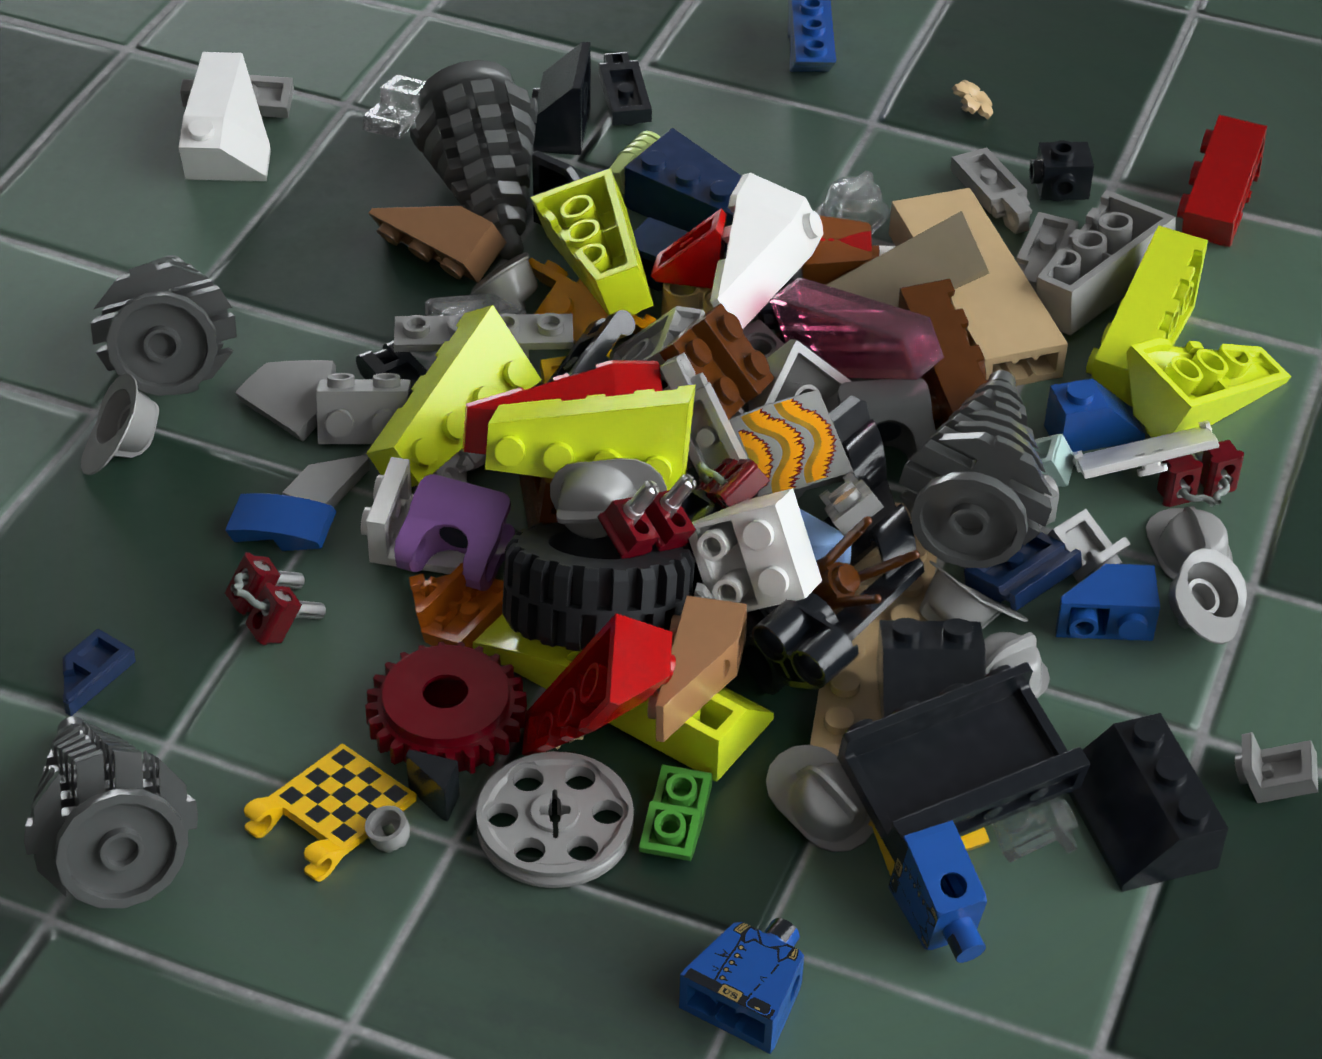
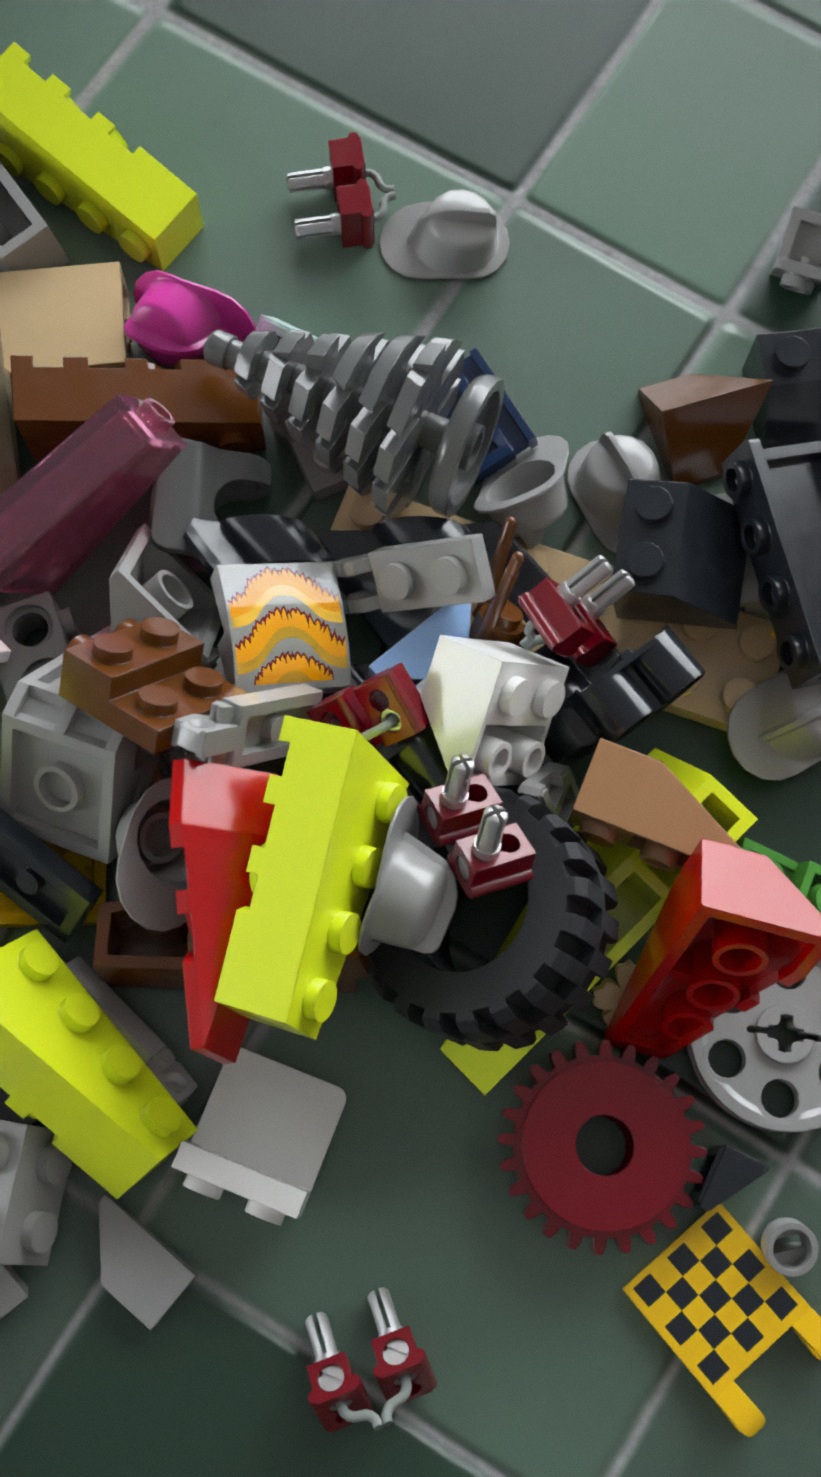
camera: 80 degrees left, 30 degrees up
blue slope [225,493,337,551] -> none
medium lavender piece [394,474,515,591] -> none
orange slope [409,562,504,648] -> none
blue slope [1044,378,1146,452] -> none
light grey bracket [1047,509,1131,582] -> none
blue slope [1055,564,1160,641] -> none
white door [1072,420,1219,479] -> none
neon yellow wedge [1127,338,1291,438] -> none
light grey piece [1168,548,1247,644] -> none
none -> dark pink piece [124,270,256,367]
none -> dark red piece [517,555,635,668]
none -> reddish brown slope [638,374,774,485]

